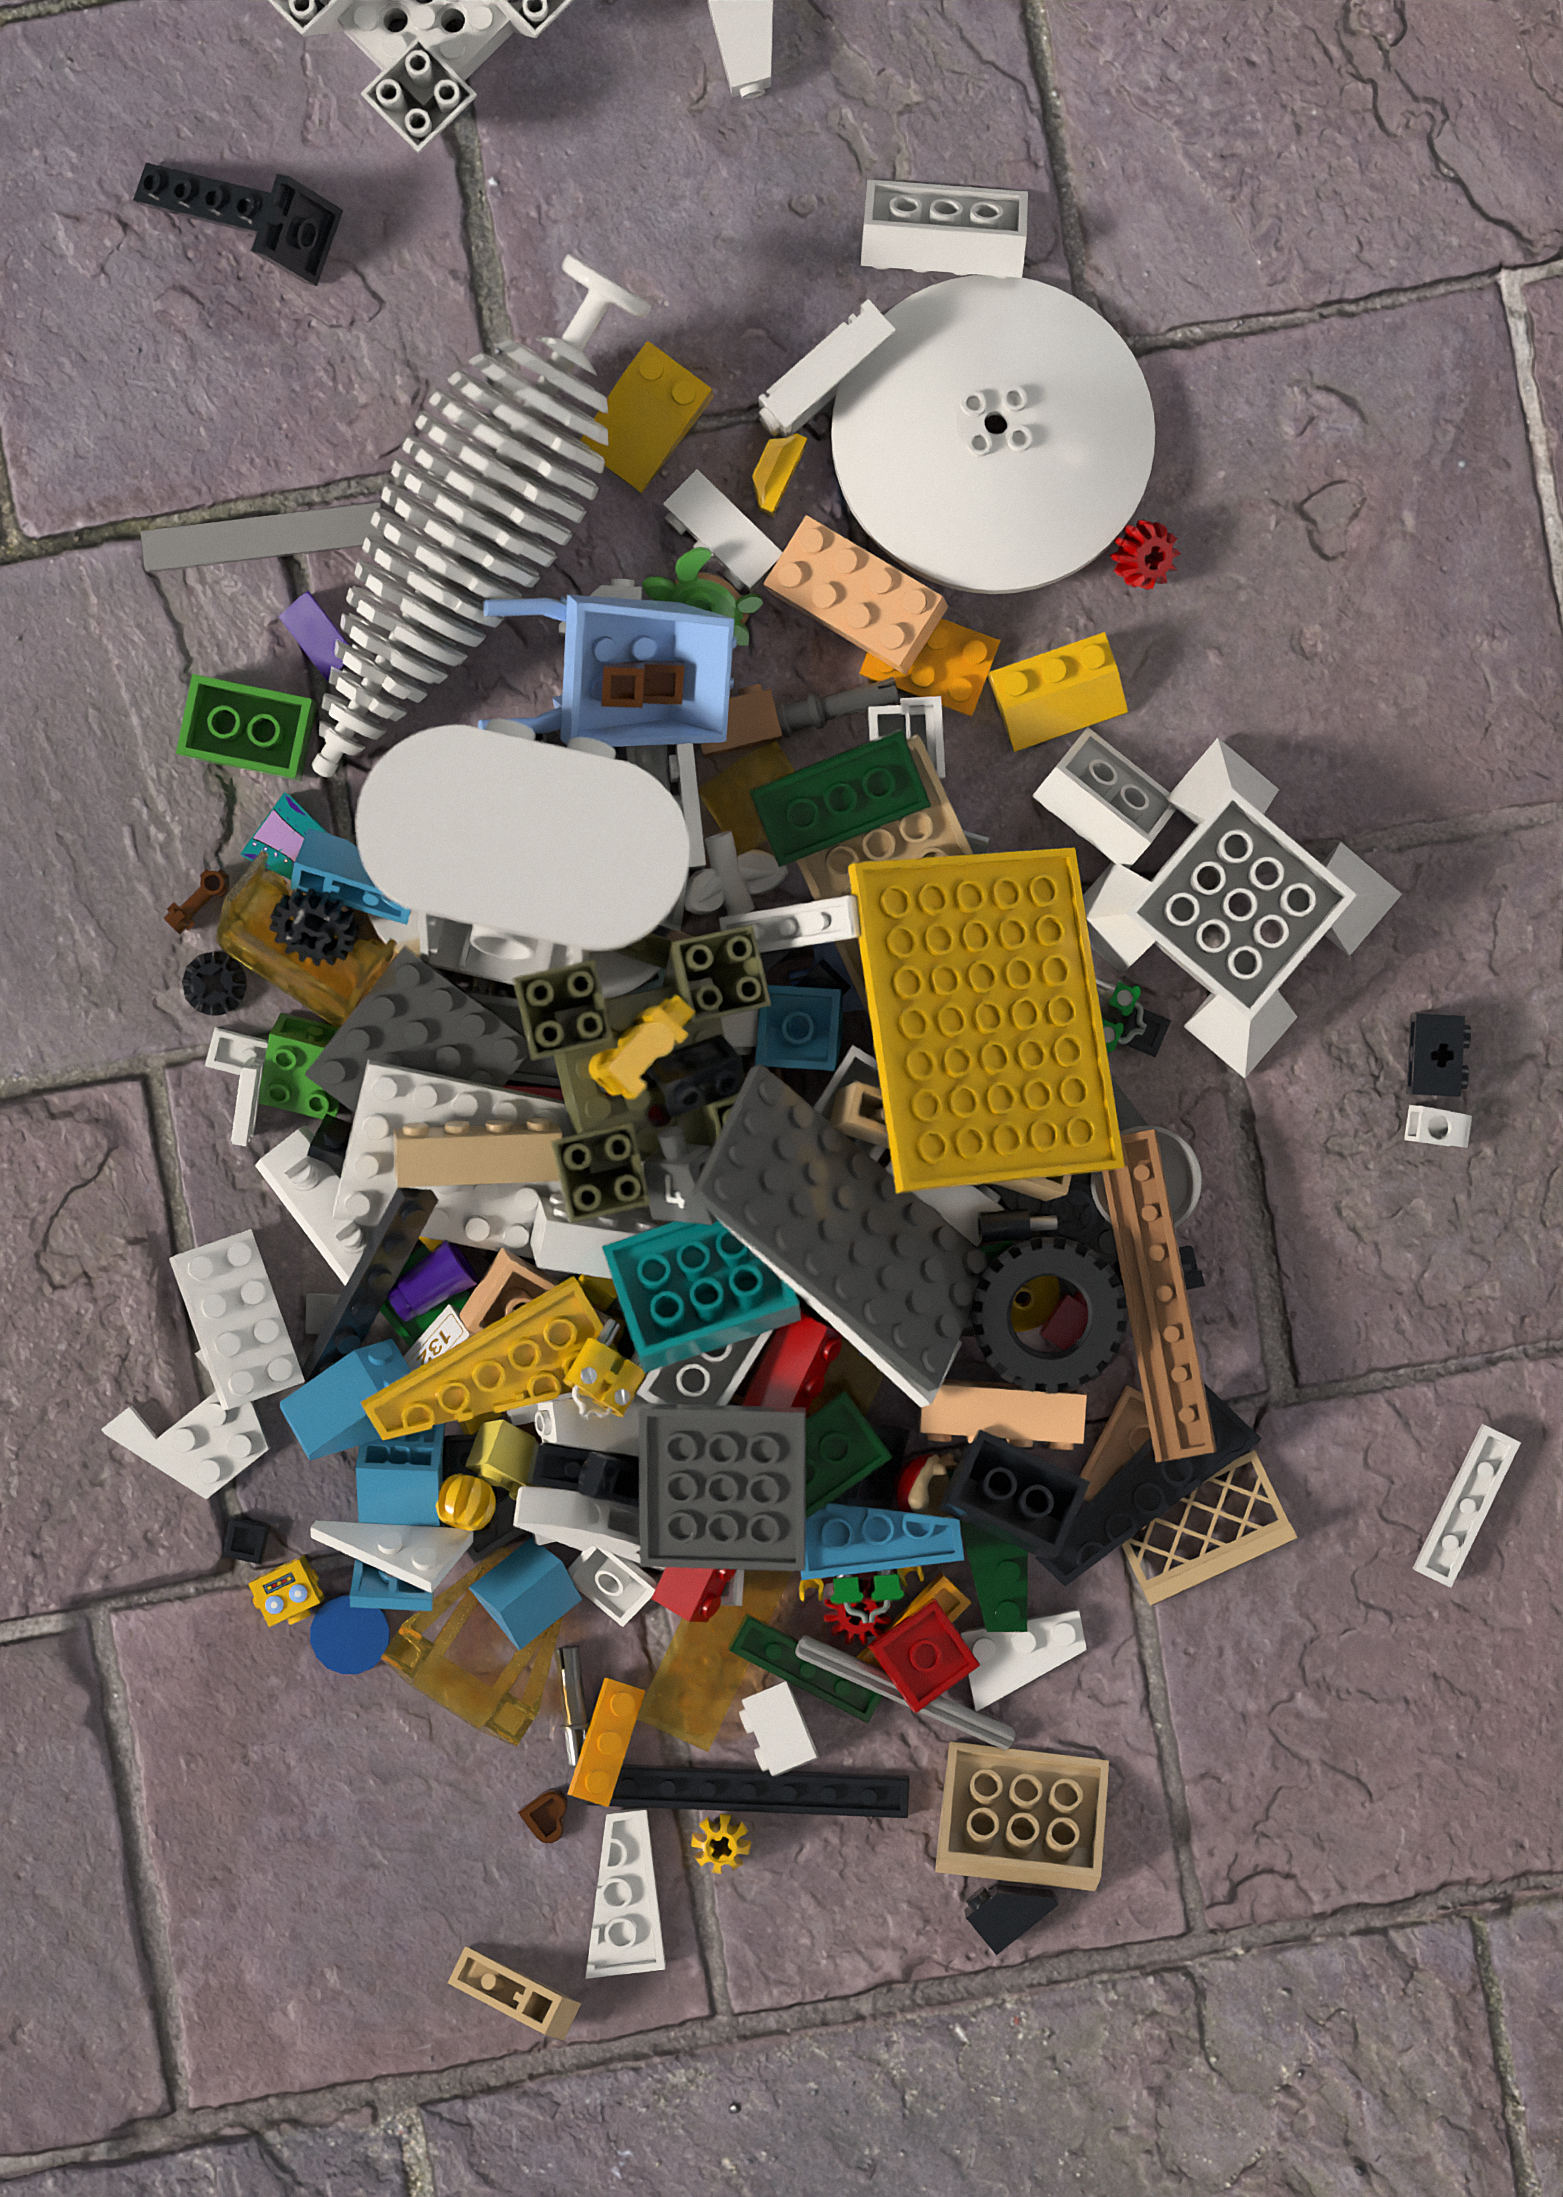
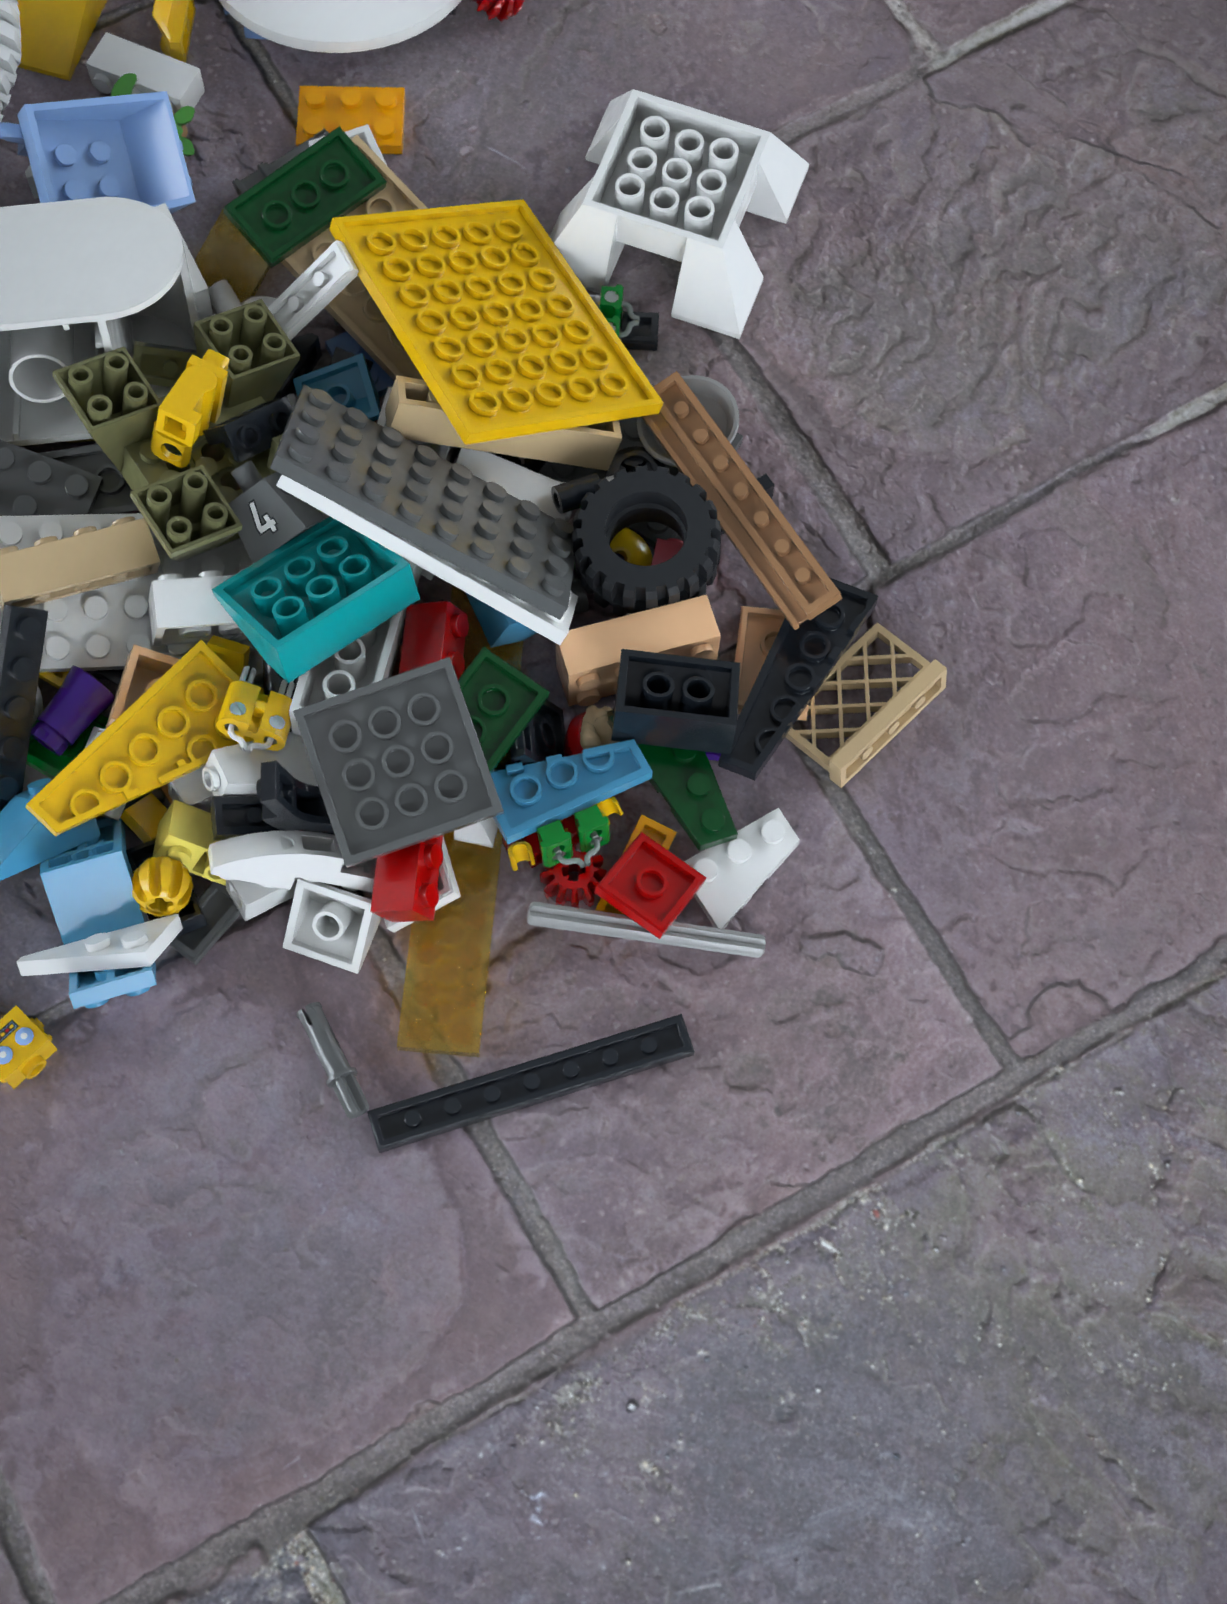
camera: 20 degrees left, 20 degrees down
blue tile [310,1594,390,1674] -> none
clear yellow windscreen [380,1545,563,1747] -> none
tan slope [448,1946,581,2041] -> none
dark azure slope [469,1537,582,1651] -> none
reddish brown tile [518,1789,568,1844] -> none
light orange plate [567,1678,646,1807] -> none
white wing [585,1807,666,1979] -> none
reddish brown slope [601,661,685,708] -> none
yellow piece [691,1813,751,1874] -> none
medium nougat brick [700,684,782,758] -> none
dark green tile [727,1613,883,1724] -> none
white brick [739,1682,820,1777] -> none
light nougat brick [763,515,949,675] -> none
tan slope [935,1742,1109,1891] -> none
black slope [964,1884,1059,1956] -> none
yellow slope [987,632,1128,752] -> none
white slope [1032,727,1176,869] -> none
white leg [1404,1105,1472,1148] -> none
black brick [1406,1013,1471,1097] -> none
white plate [1412,1424,1521,1588] -> none

